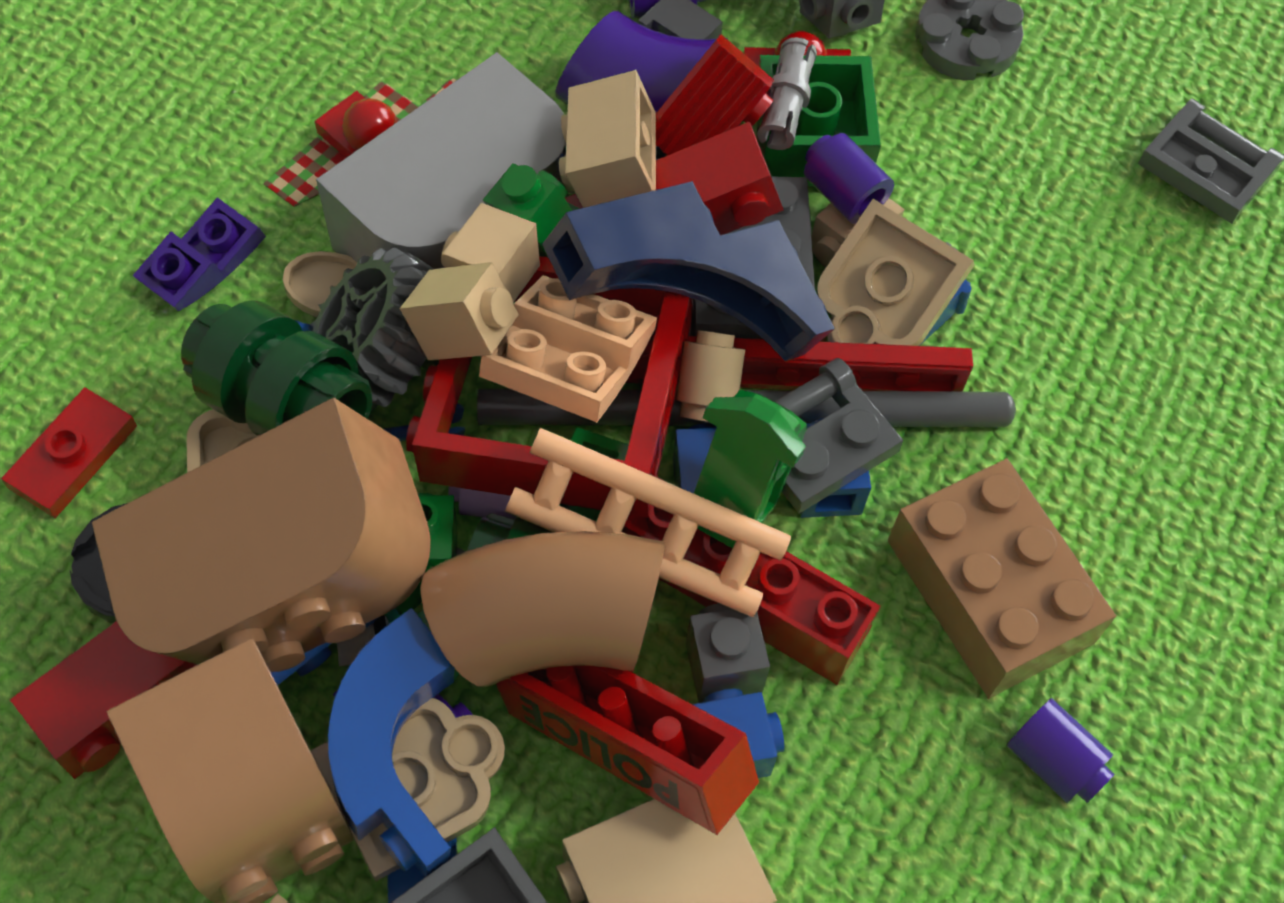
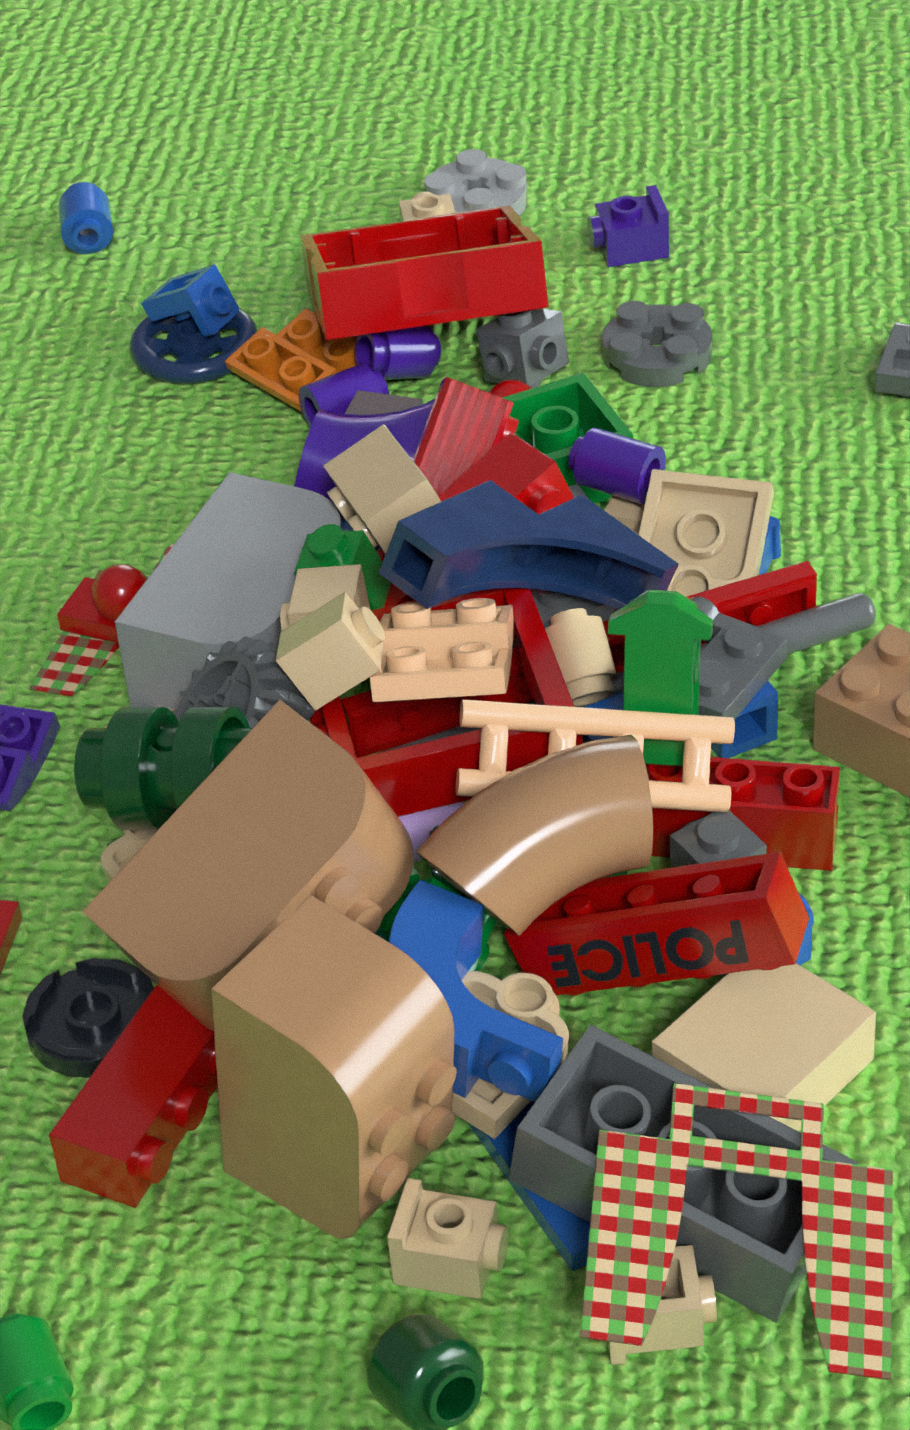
camera: 15 degrees left, 20 degrees down
light grey pin [757,37,817,150] -> none

